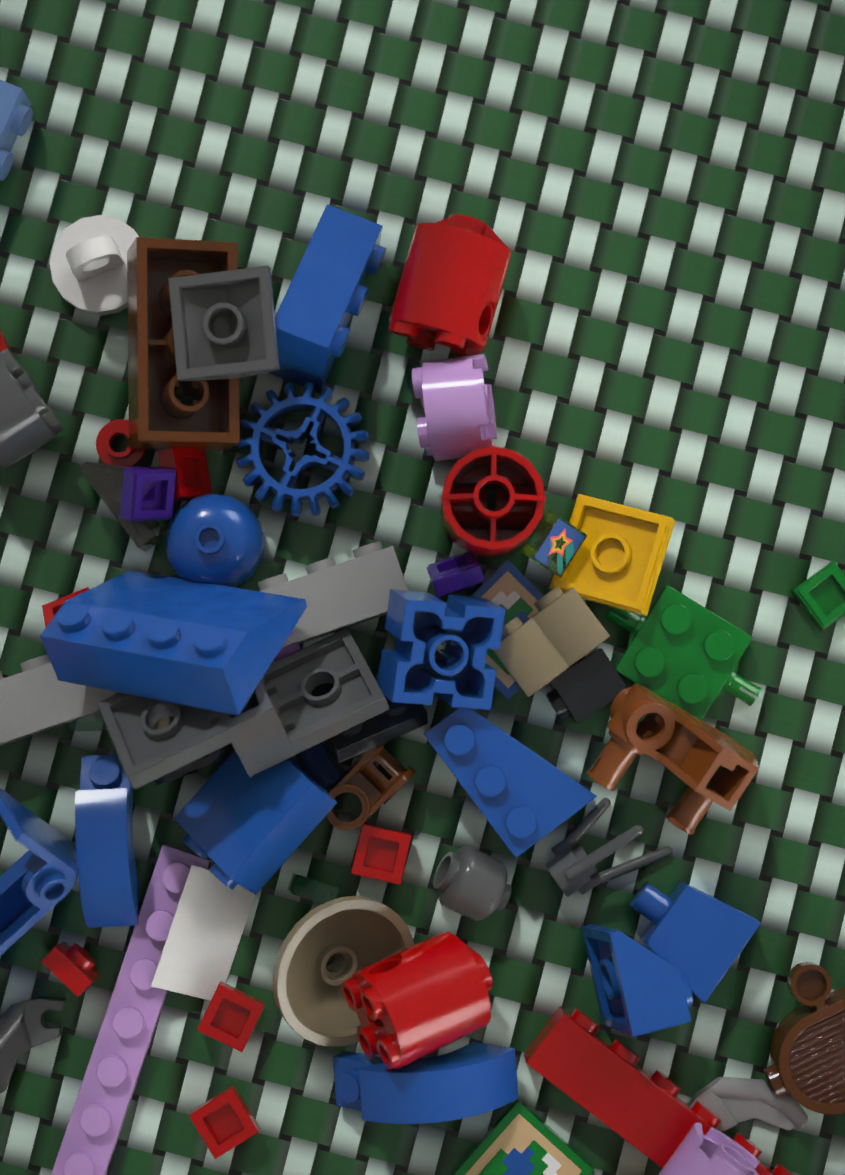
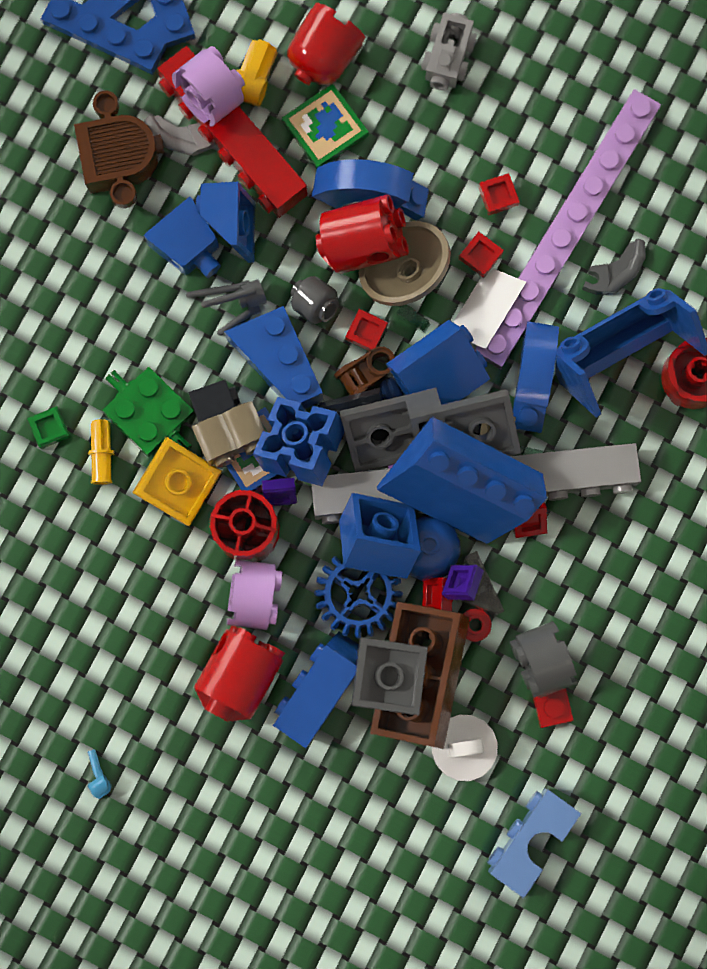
camera: 165 degrees left, 5 degrees down
red plate [41,941,100,997] -> none
tile [521,510,588,578] -> none
dark orange piece [586,683,759,835] -> none
none -> dark azure hand [87,750,112,799]
none -> yellow axle [88,419,114,485]
none -> blue brick [339,493,421,579]

